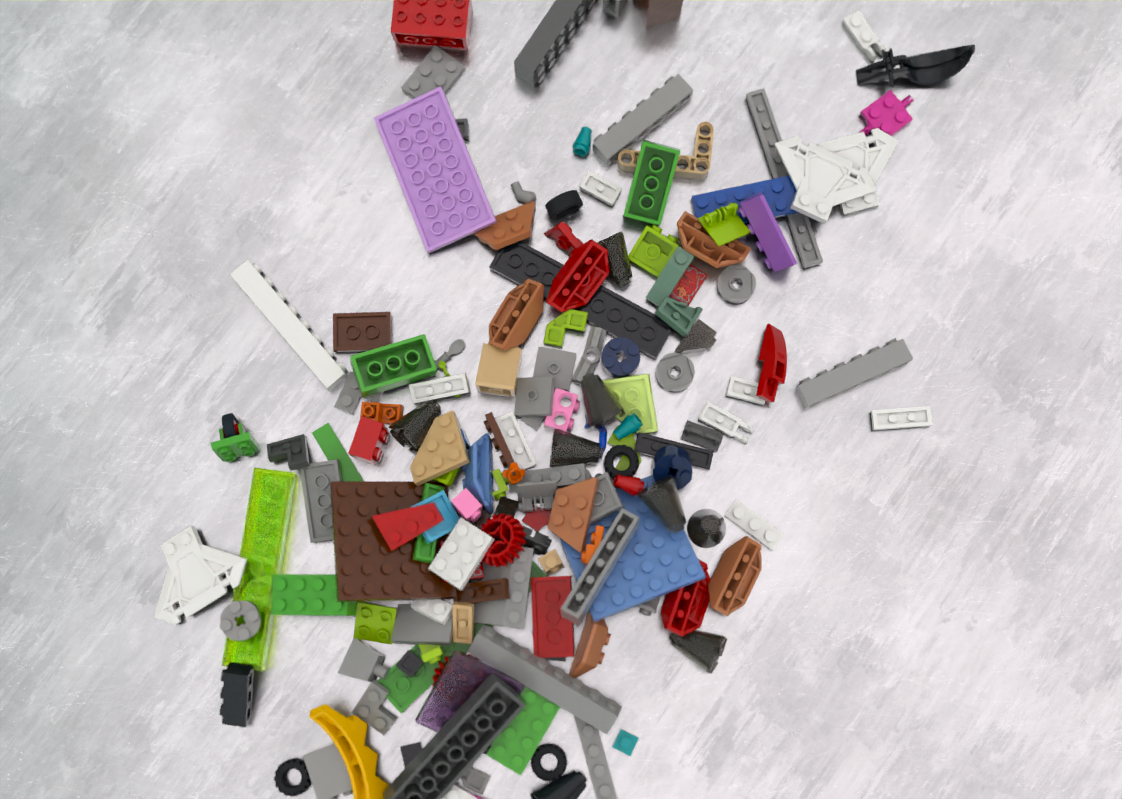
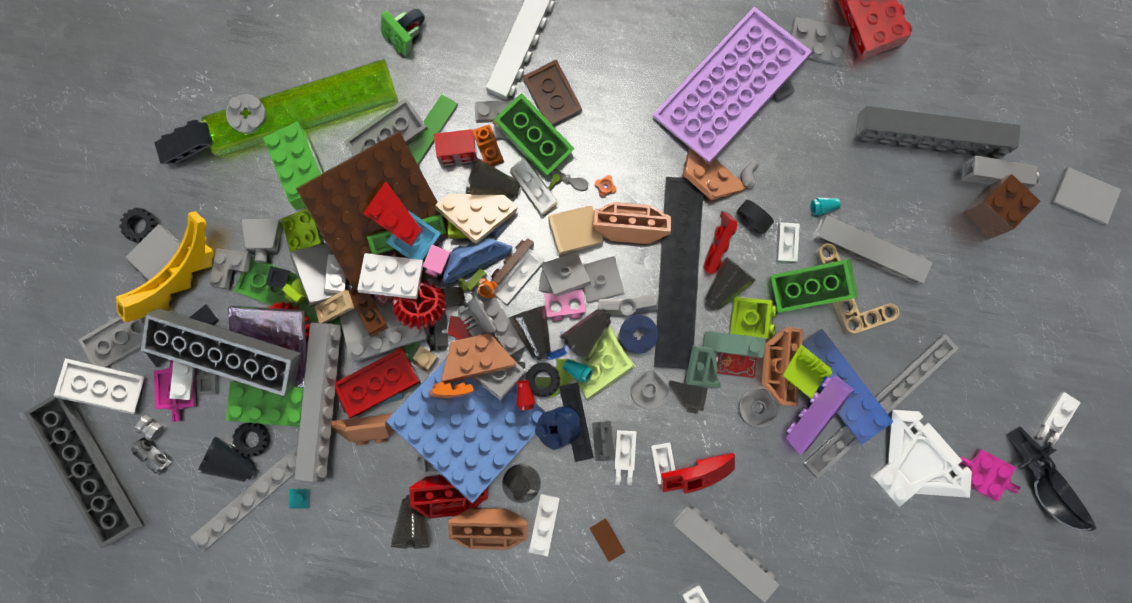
camera: 60 degrees right, 5 degrees up
white plate [154,526,247,625] -> none
dark grey plate [267,434,309,471] -> none
lime tile [543,309,589,347] -> none
red wedge [546,239,609,312] -> none
light grey brick [561,508,639,626] -> none
clear smoke cone [638,476,686,533] -> none
white plate [774,136,877,224] -> none
none -> reddish brown tile [589,518,625,562]
none -> orange plate [595,175,617,197]

